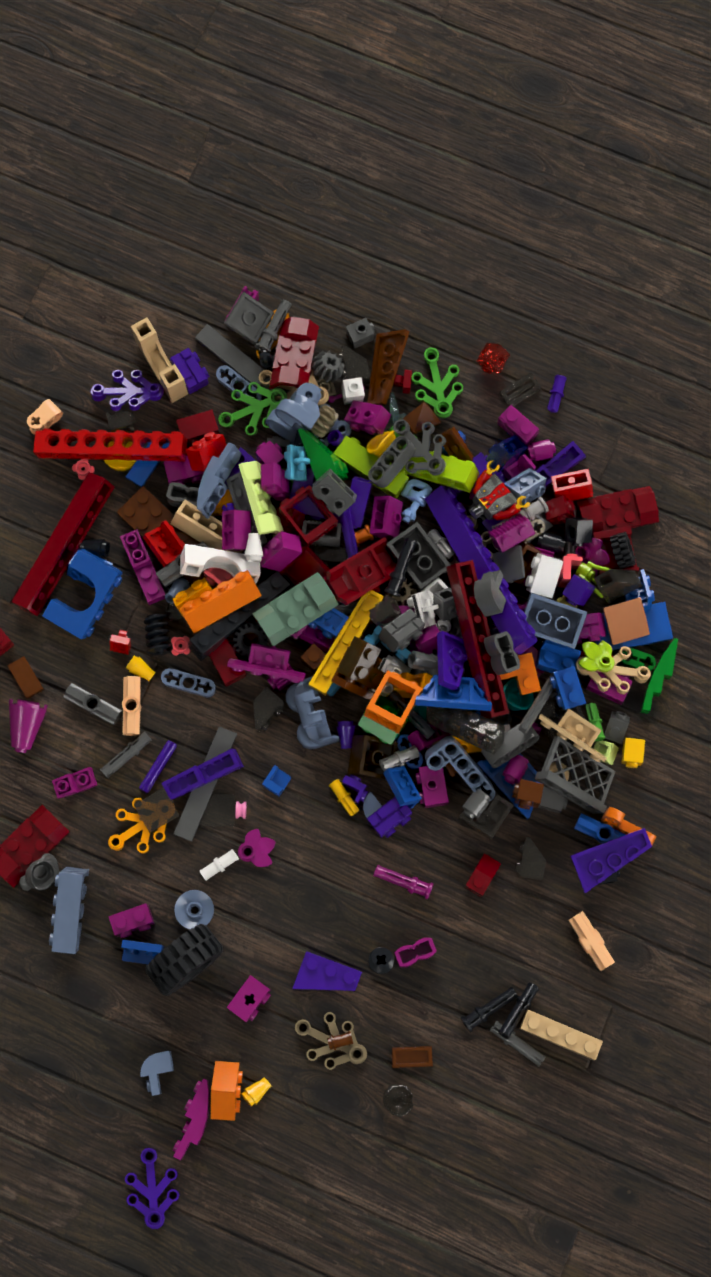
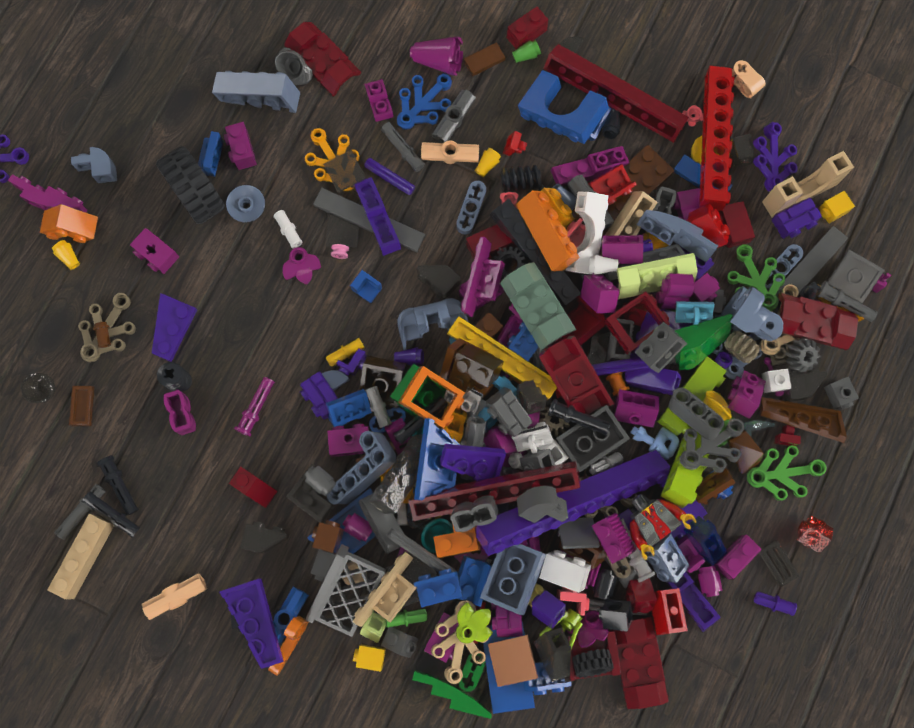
camera: 90 degrees right, 0 degrees up
none -> blue plant [397,74,452,130]
none -> bright green cone [512,40,541,63]
none -> yellow brick [819,191,855,223]

